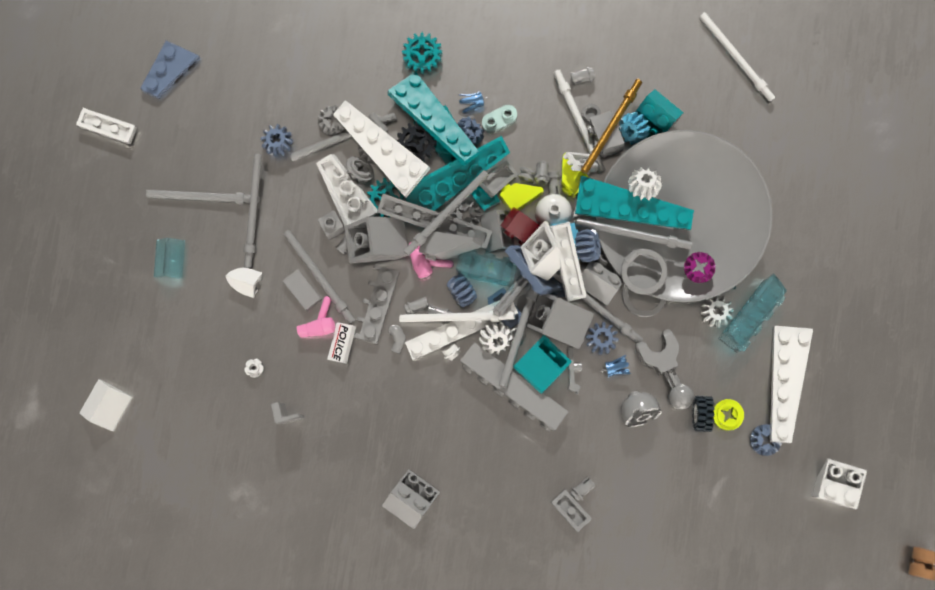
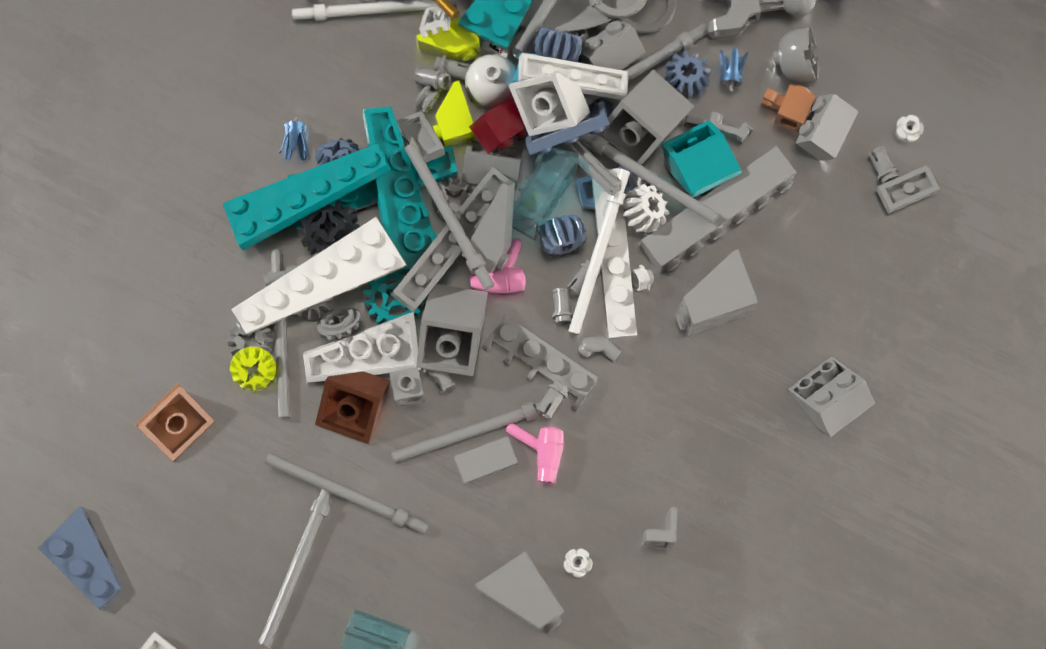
camera: 80 degrees left, 5 degrees down
white brick [226,268,262,298] -> none
sand blue gear [261,124,293,157] -> none
white tile [328,322,356,364] -> none
teal gear [402,32,443,74] -> none
light aqua plate [482,105,517,133] -> none
none -> nougat slope [135,384,214,461]
none -> neon yellow gear [230,347,276,391]
none -> copper slope [315,371,390,444]
none -> light grey slope [475,552,564,633]
none -> light grey pin [535,381,569,419]
none -> light grey slope [676,250,758,337]
none -> nougat brick [761,84,816,133]
none -> light grey brick [796,93,859,161]
none -> white plate [897,115,924,142]

